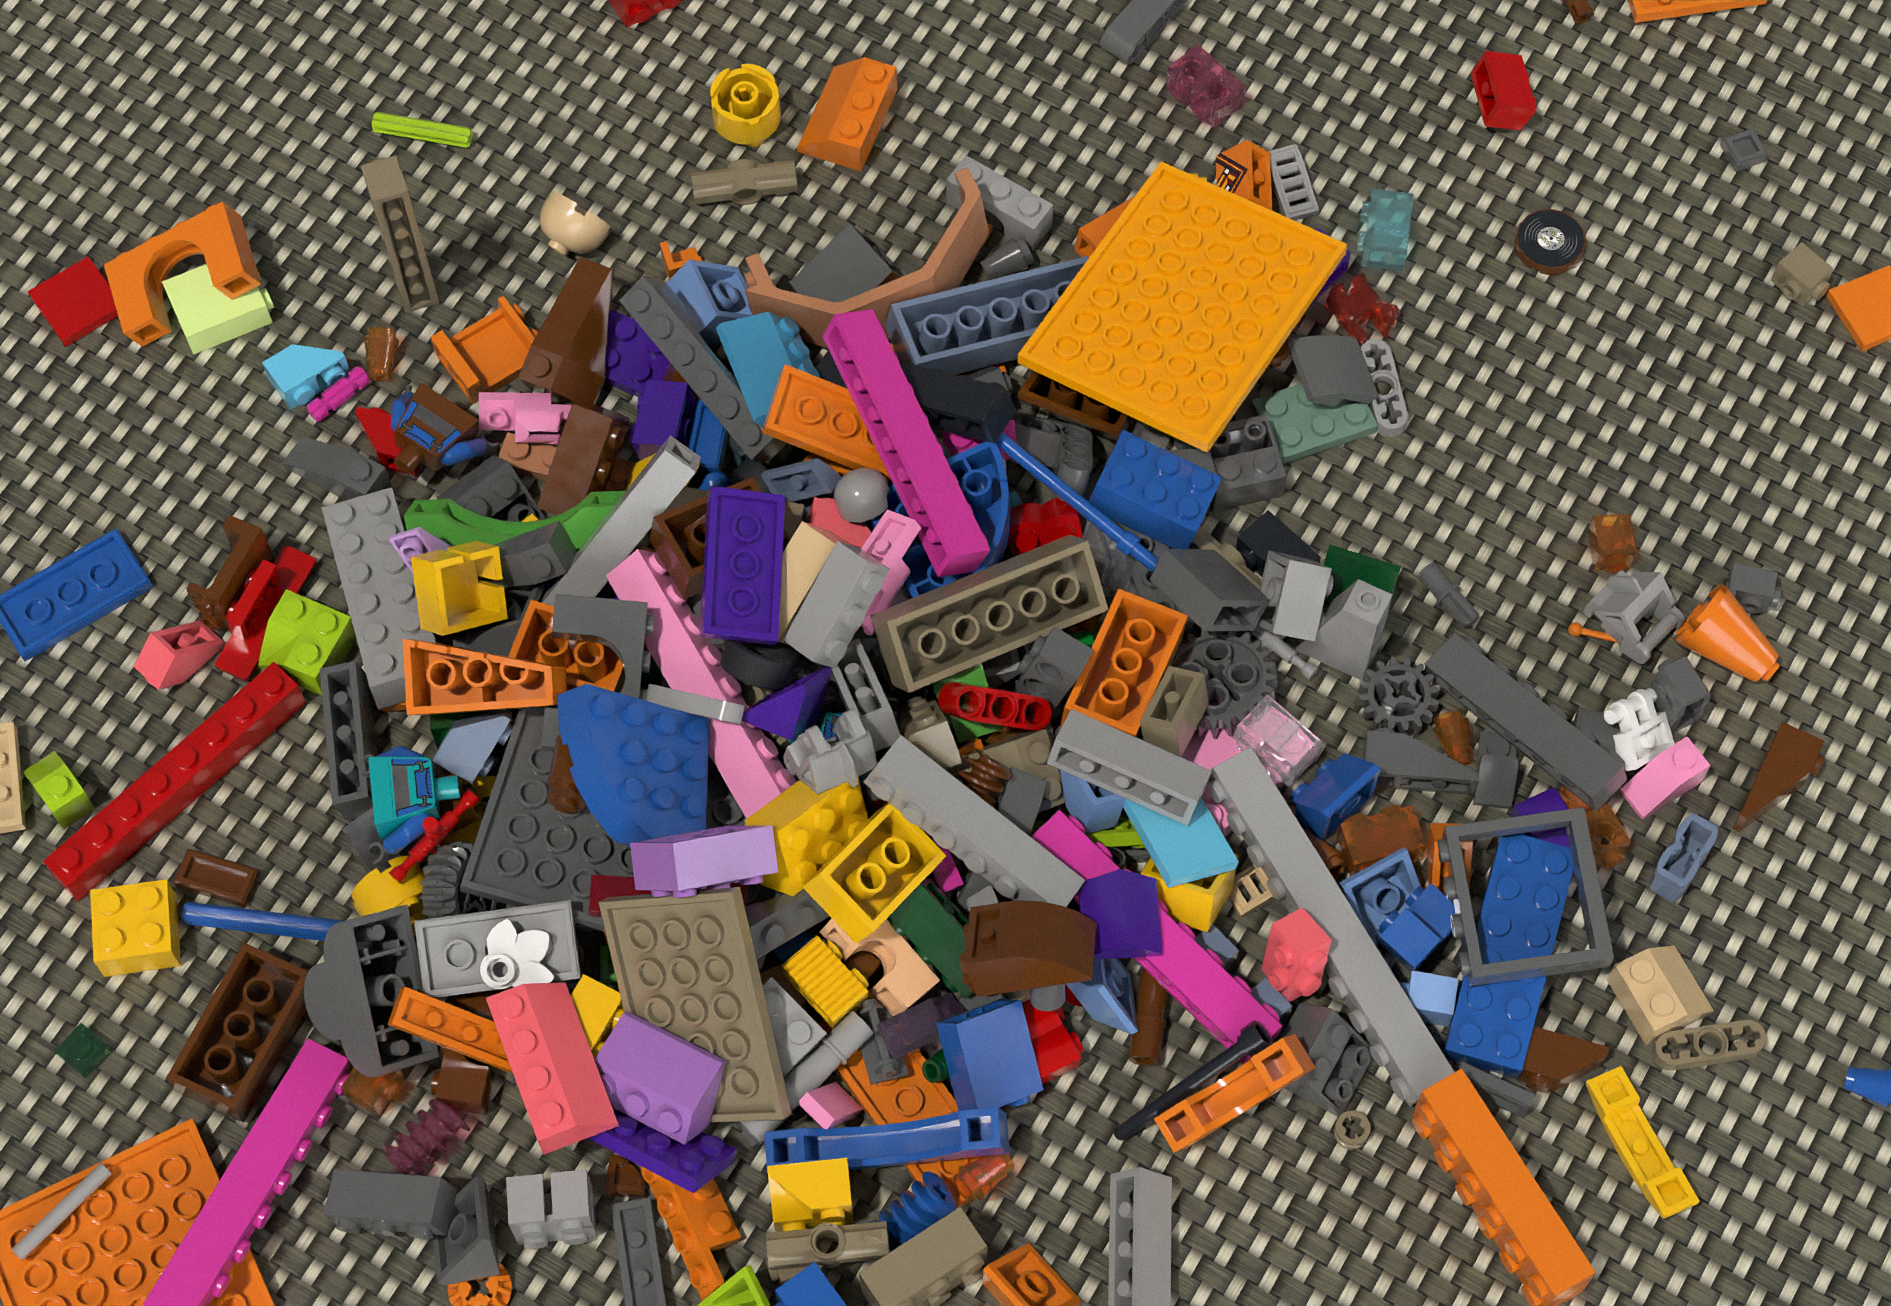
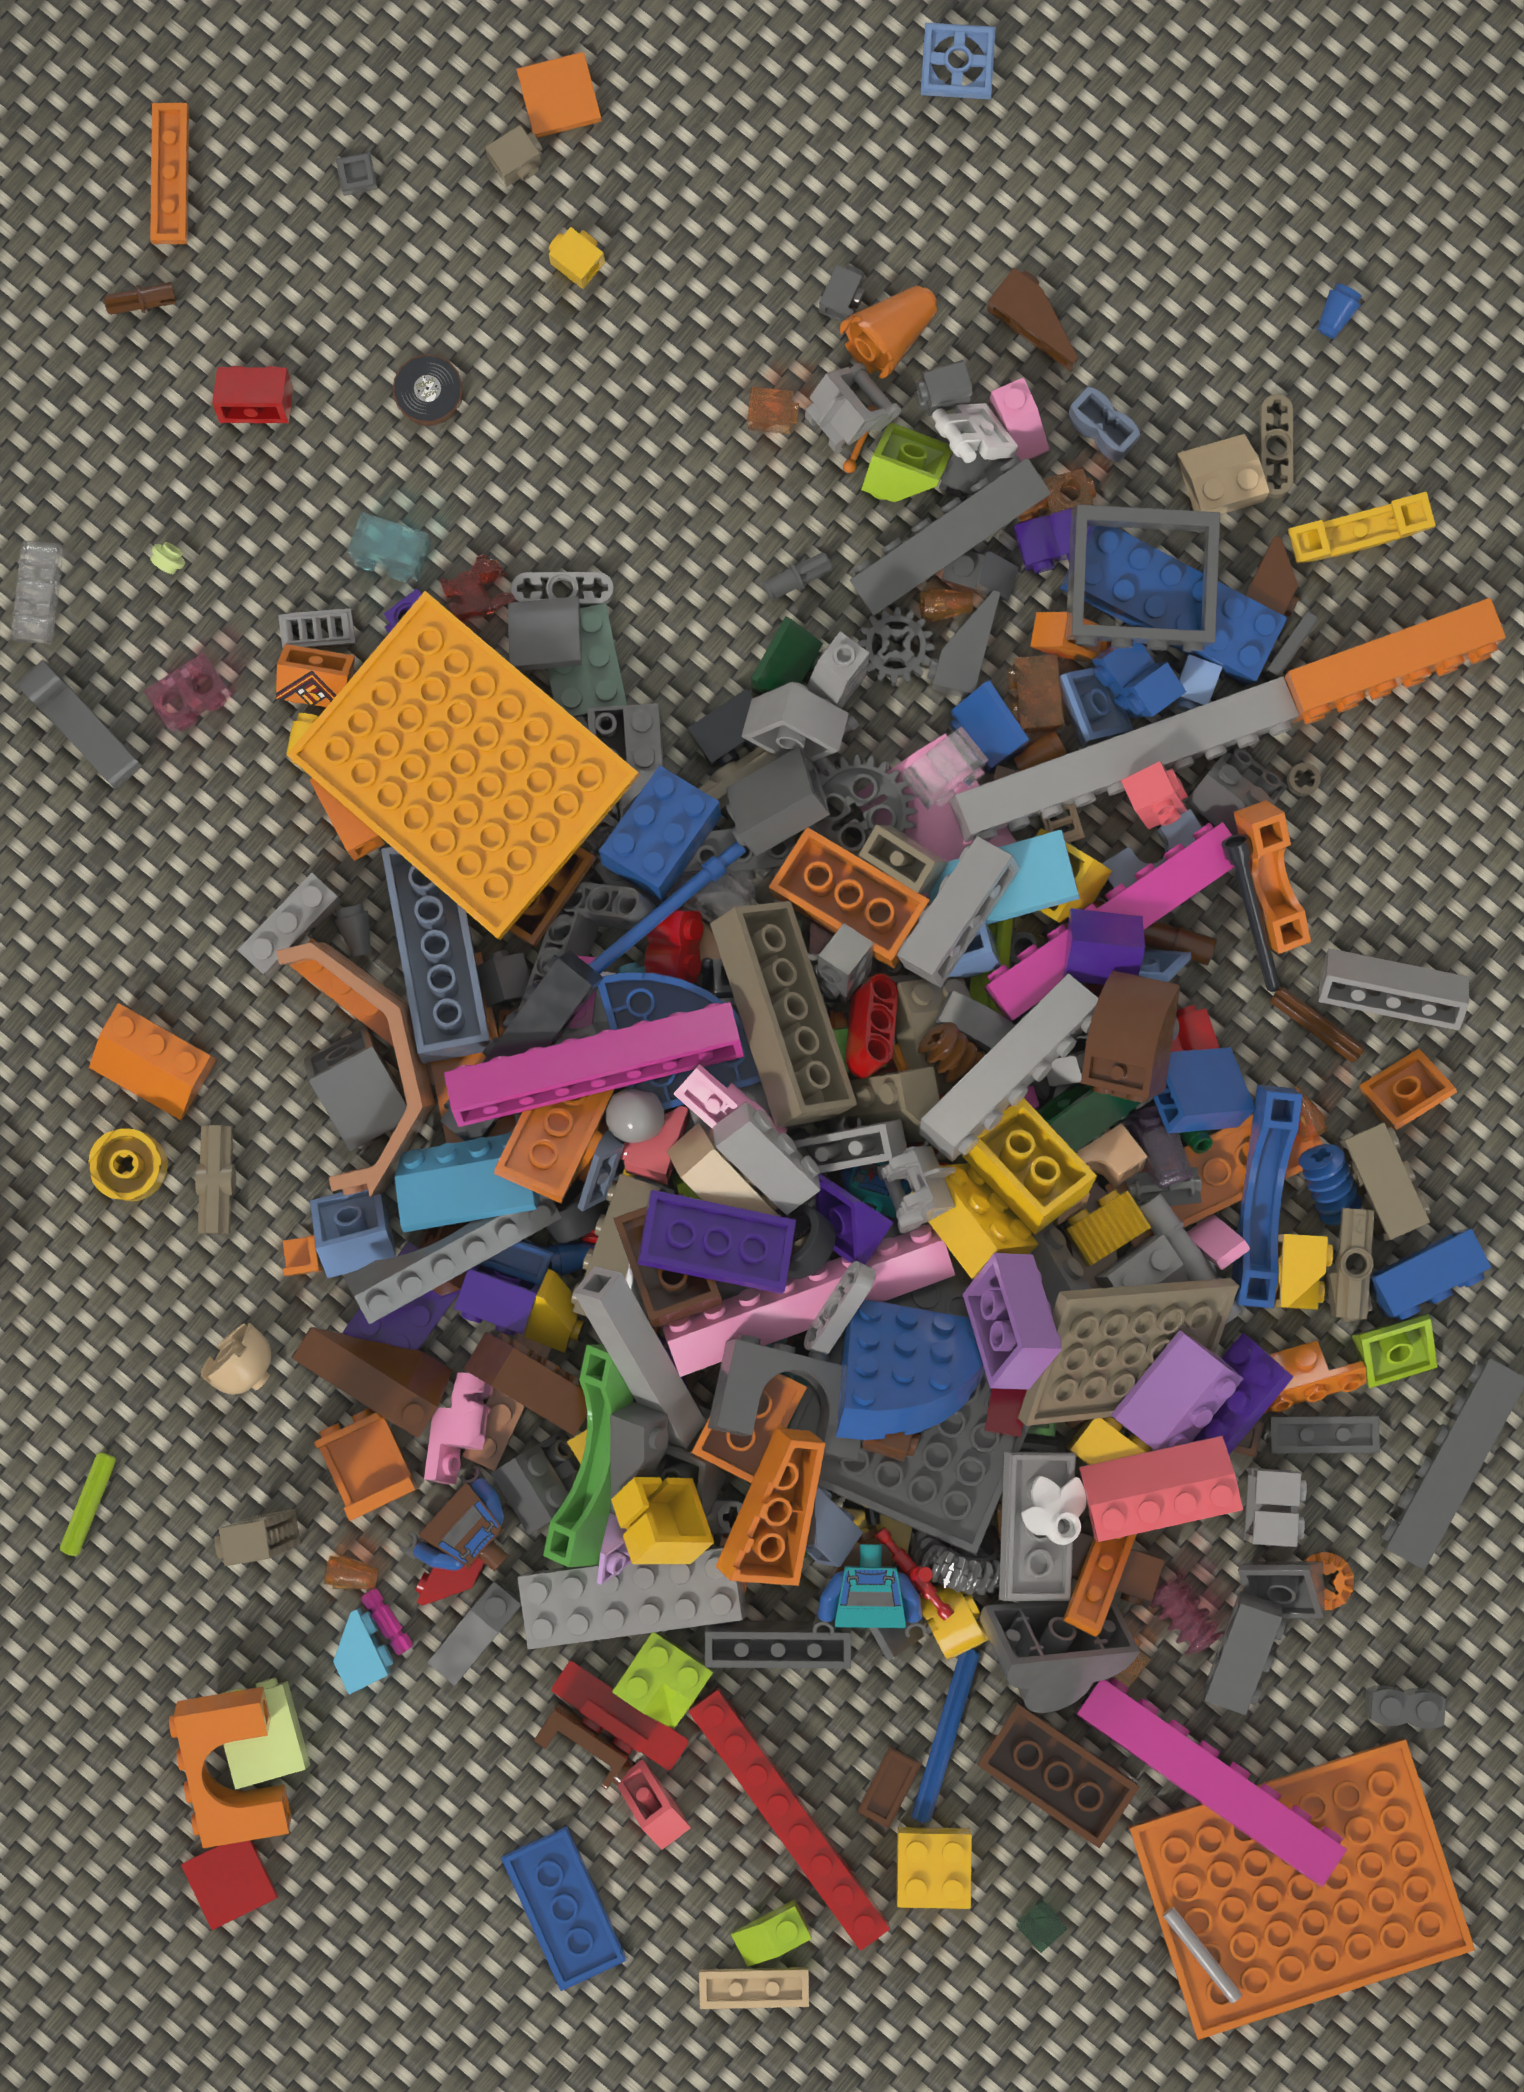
camera: 75 degrees left, 20 degrees up
none -> yellowish green plate [150,542,185,574]
none -> yellow brick [549,227,605,290]
none -> lime slope [861,422,953,502]
none -> reddish brown axle [1270,987,1365,1062]

